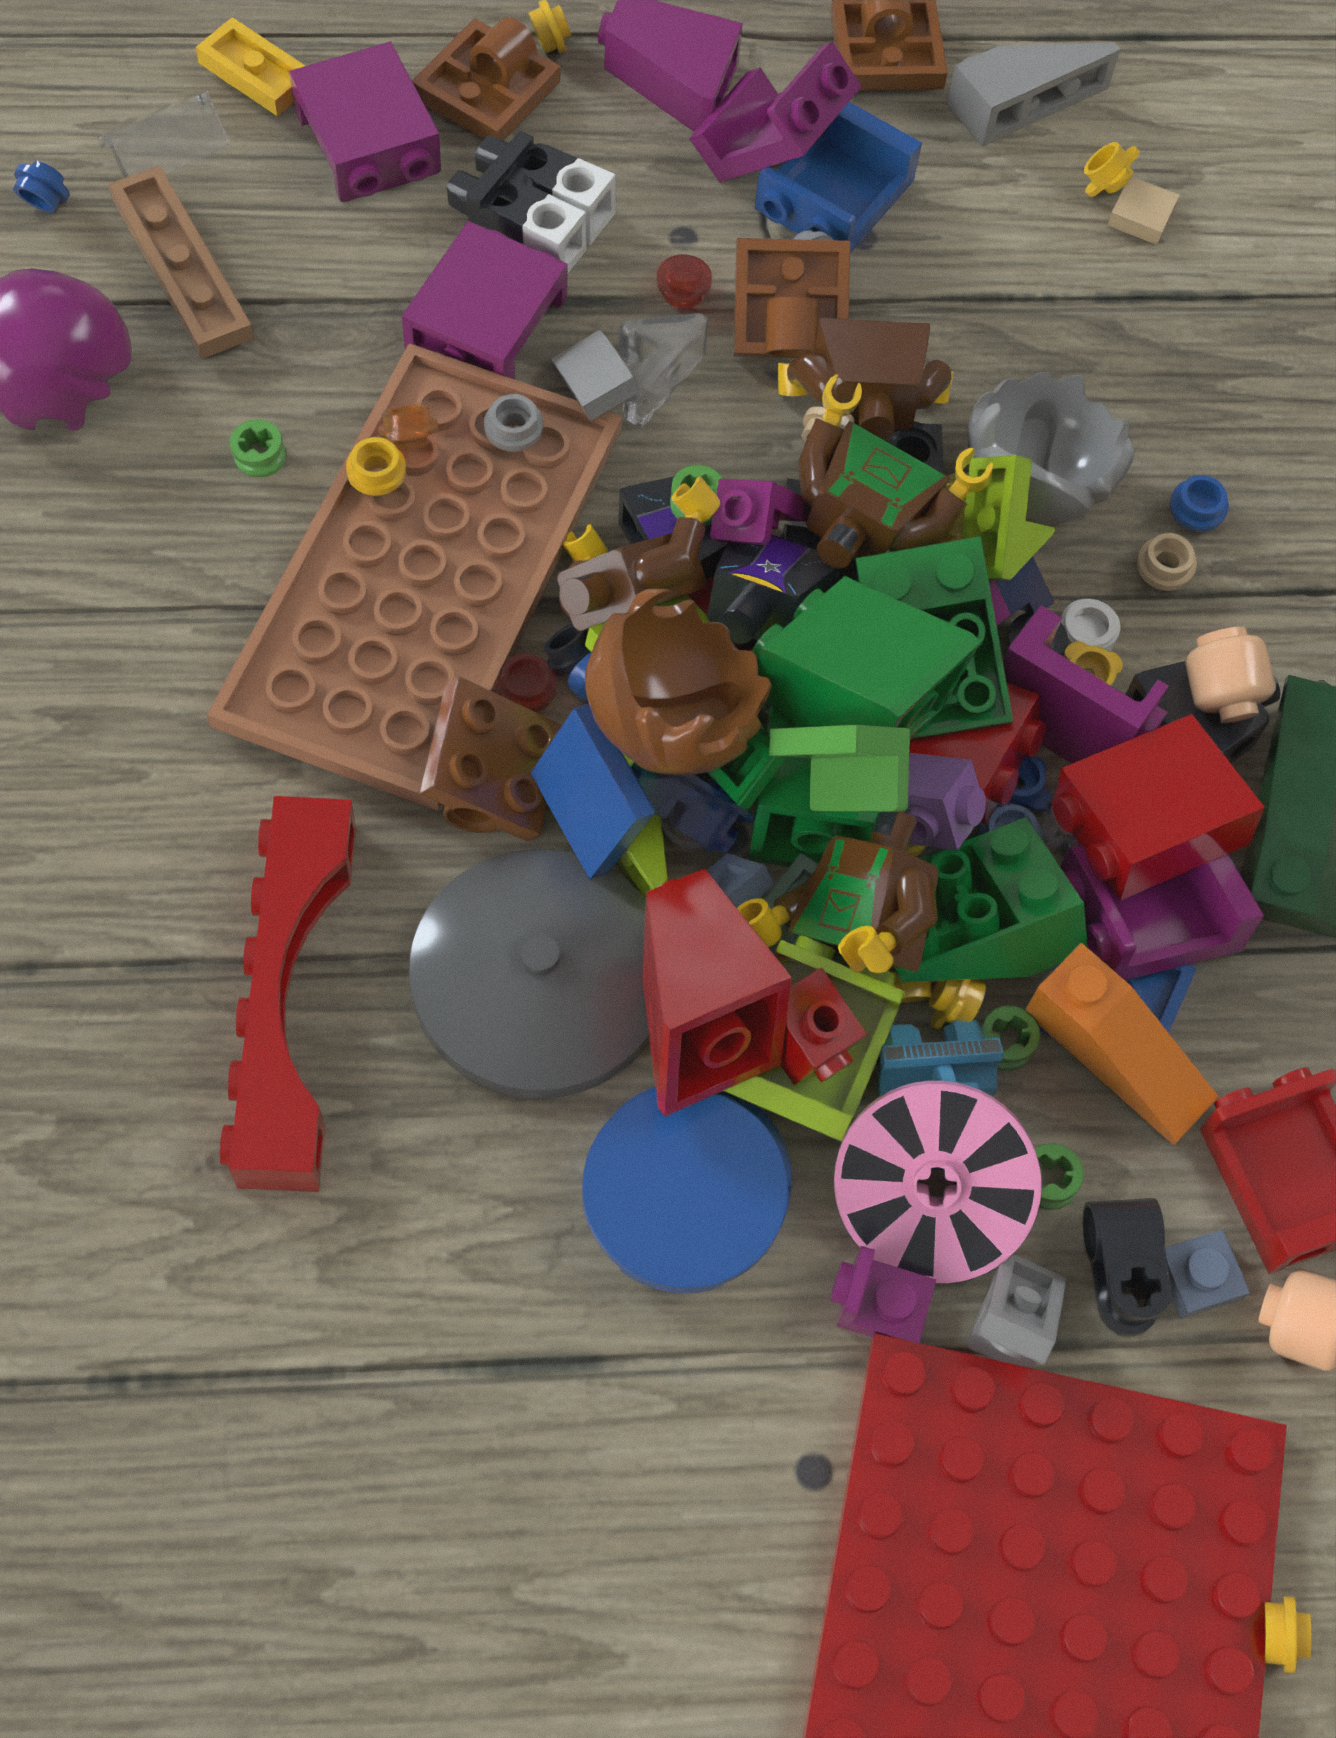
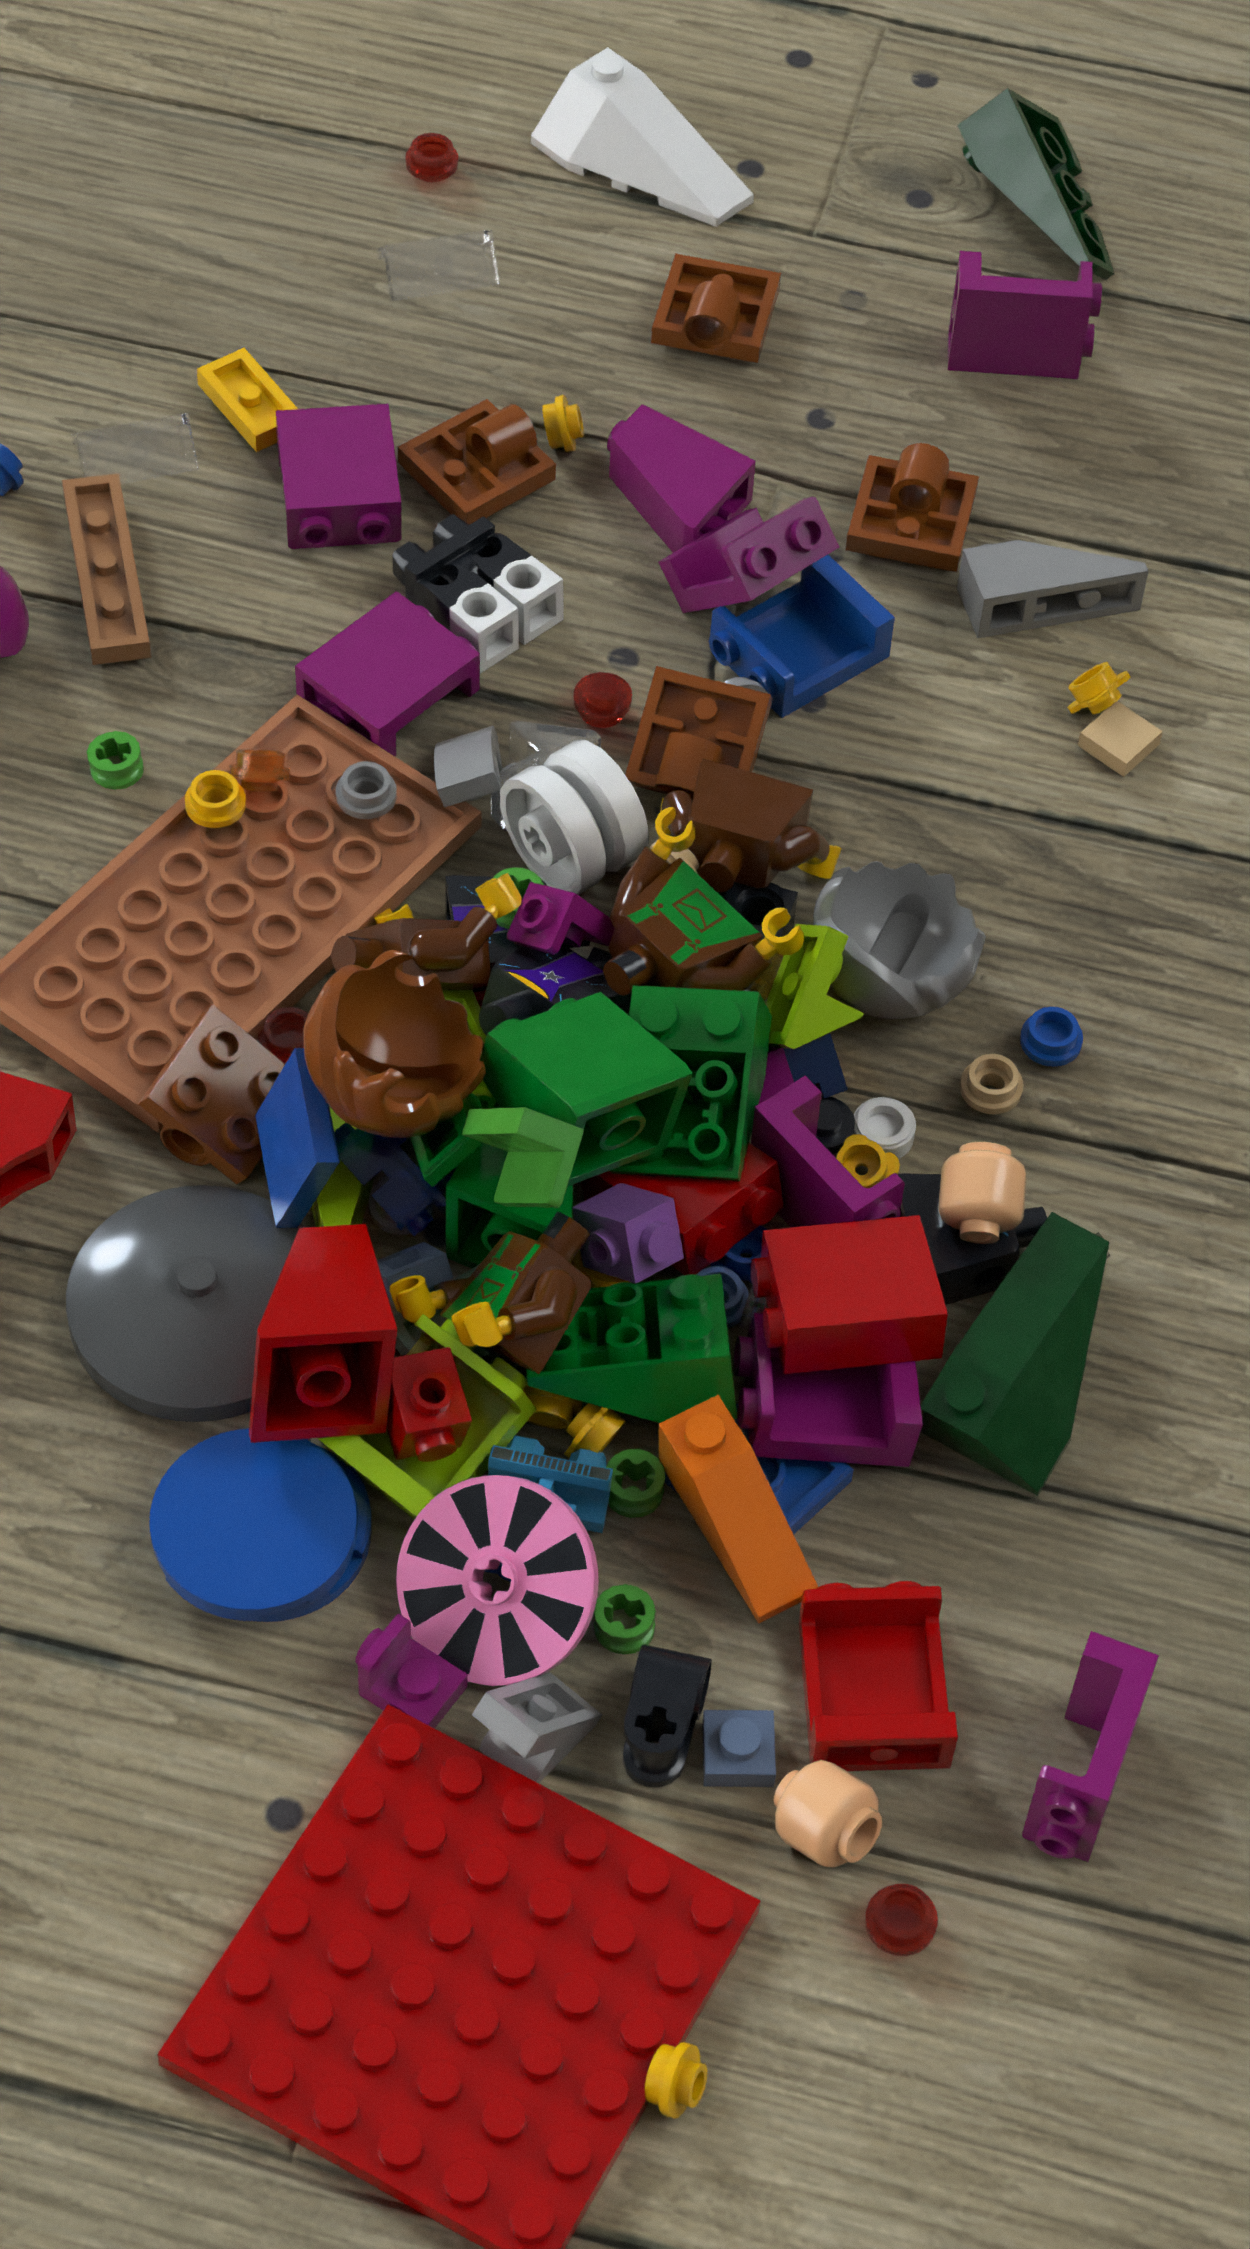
camera: 20 degrees right, 10 degrees down
none -> white wheel [500,740,649,895]

